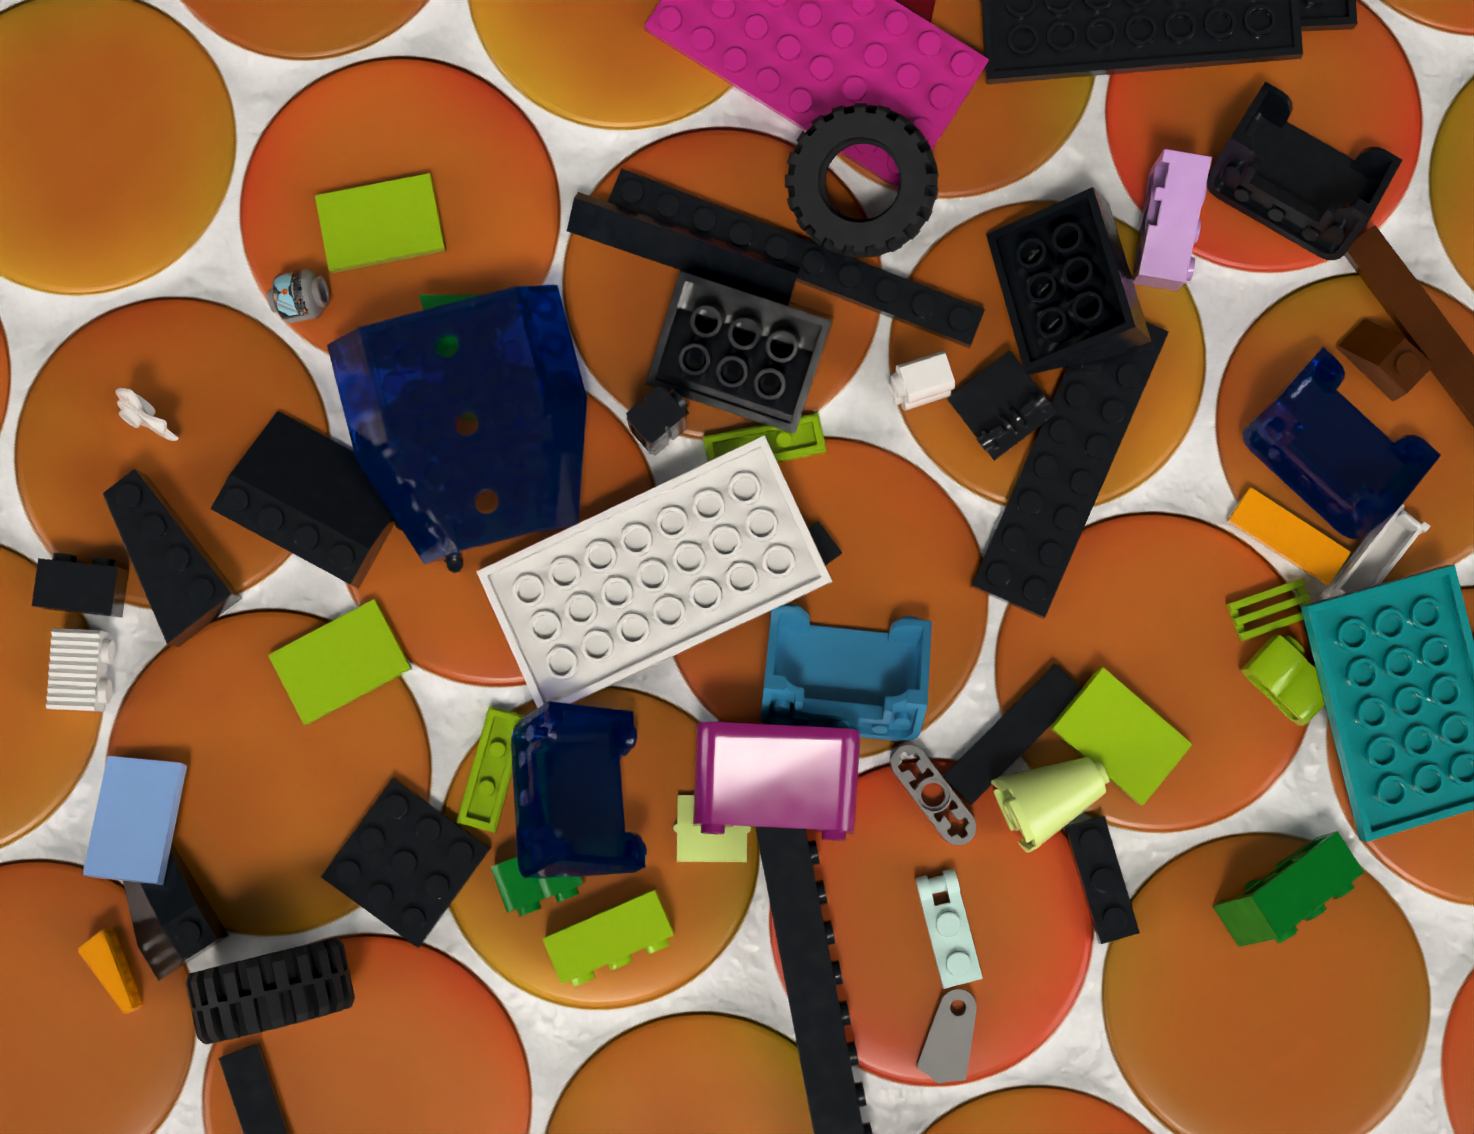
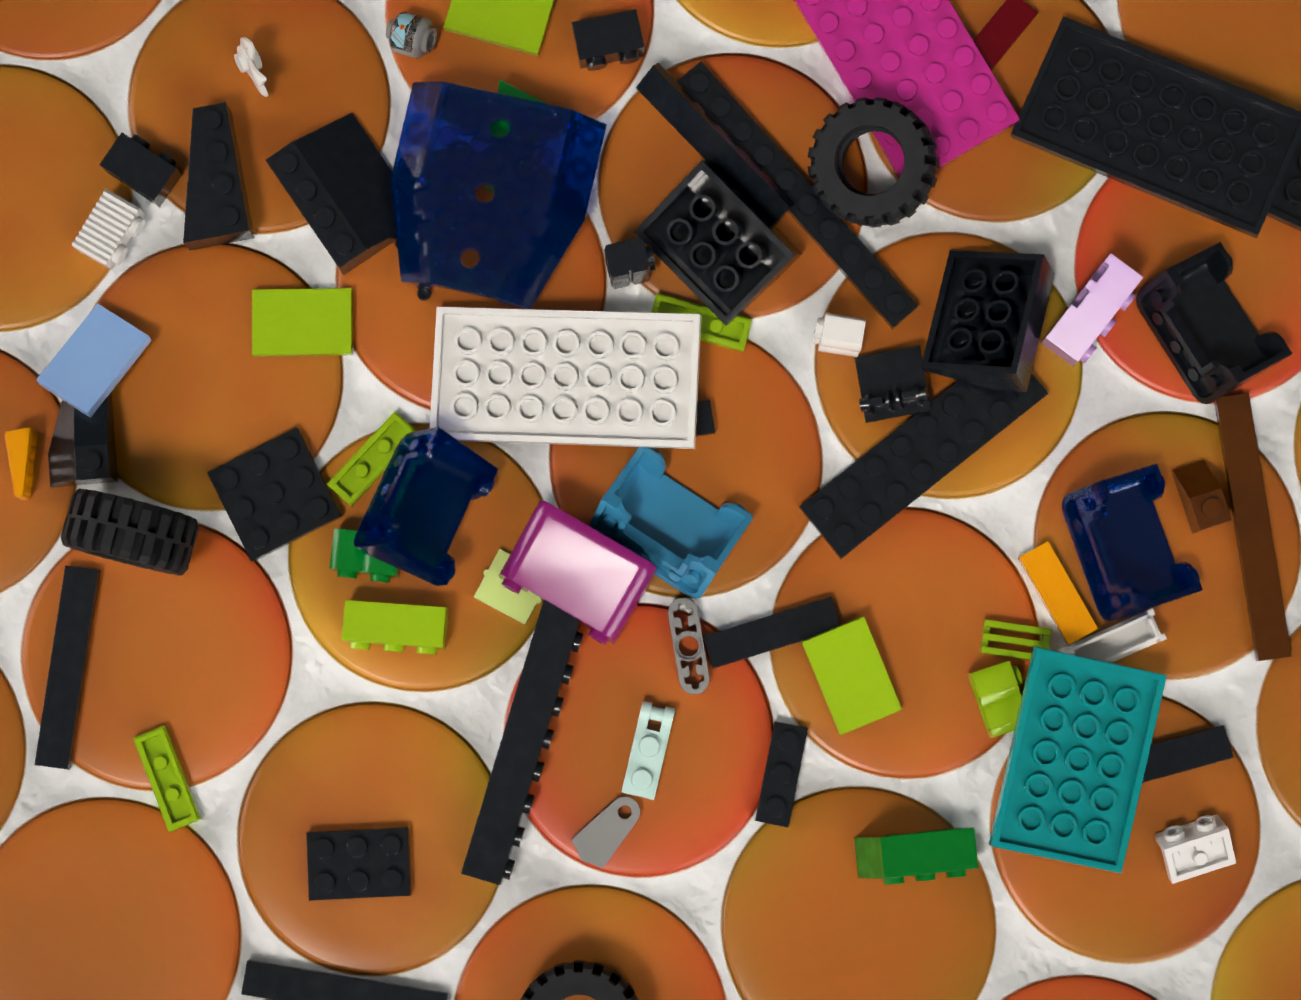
camera: 30 degrees right, 0 degrees up
yellowish green cone [991,757,1110,853] -> none
none -> black brick [572,9,644,71]

